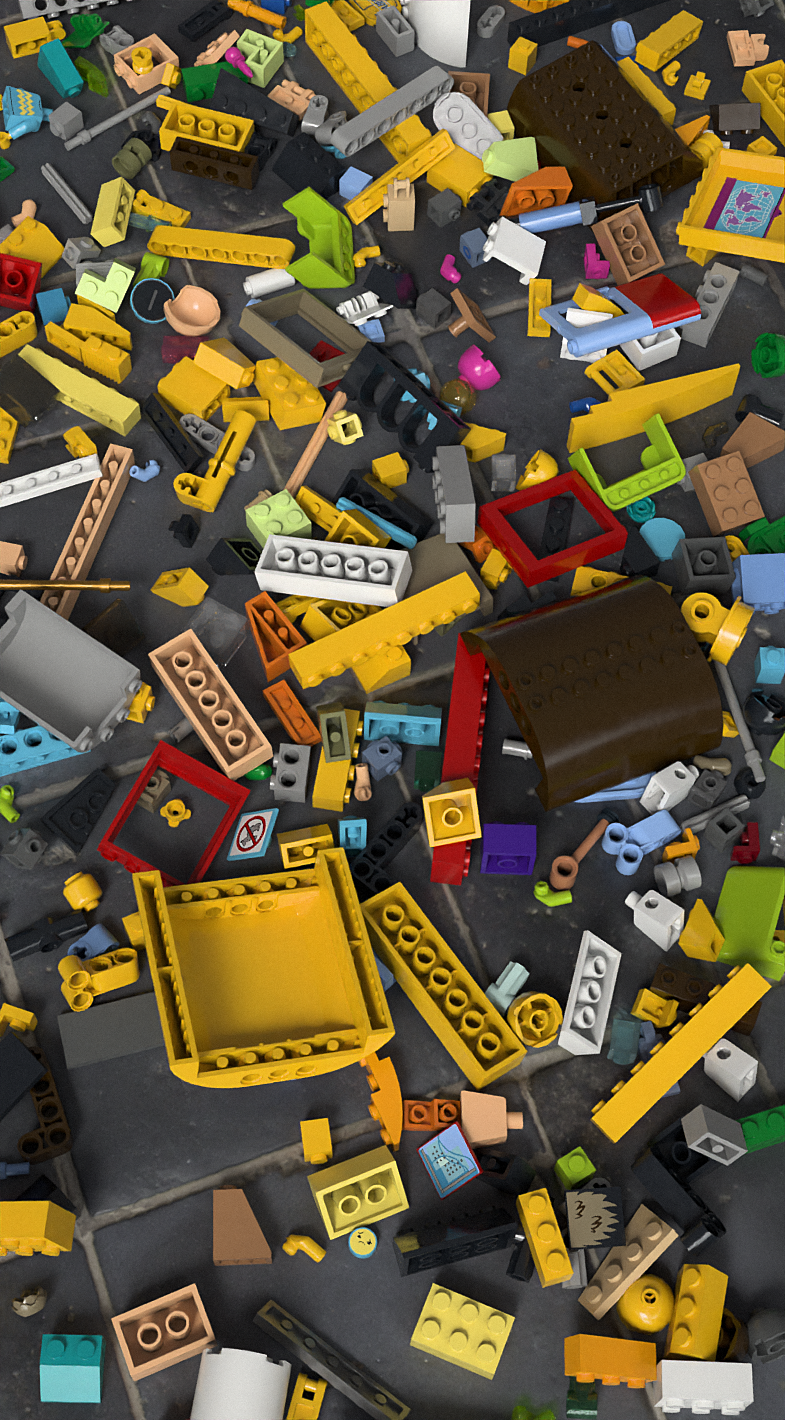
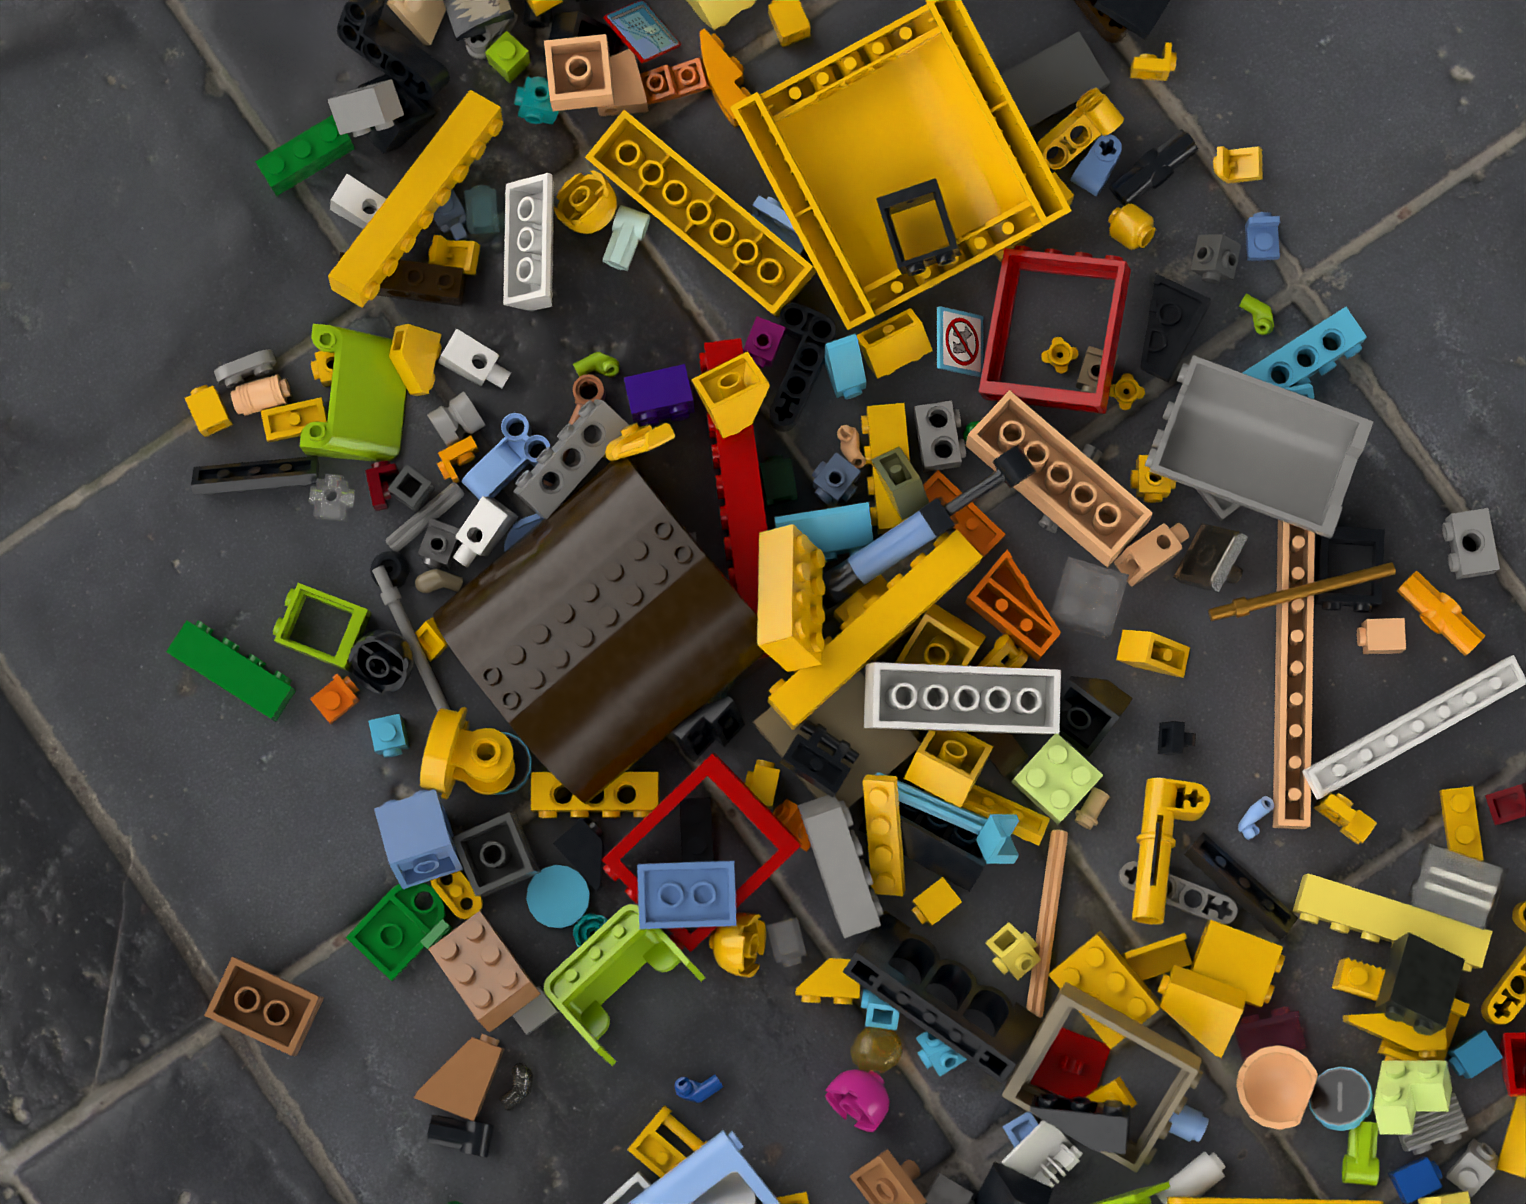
camera: 170 degrees right, 20 degrees up
yellow slope [567,363,740,453] -> none
none -> light grey brick [513,399,629,519]
none -> teal brick [514,77,559,125]
none -> light nougat brick [544,34,614,111]
none -> yellow plate [602,423,675,461]
none -> medium blue plate [637,861,736,929]
none -> magenta brick [743,316,786,369]
none -> yellow brick [757,524,825,672]
none -> black plate [779,719,860,798]
none -> piece [822,444,1036,610]
none -> yellow plate [863,775,906,896]
none -> black window [876,178,962,276]
none -> medium azure panel [976,814,1019,864]
none -> black slope [1030,1093,1131,1154]
none -> yellow bracket [1087,1076,1137,1108]
none -> yellow plate [1109,373,1145,410]
none -> light nougat torso [1113,523,1189,587]
none -> pearl dark grey brick [1374,932,1465,1036]
none -> blue brick [1388,1157,1443,1204]

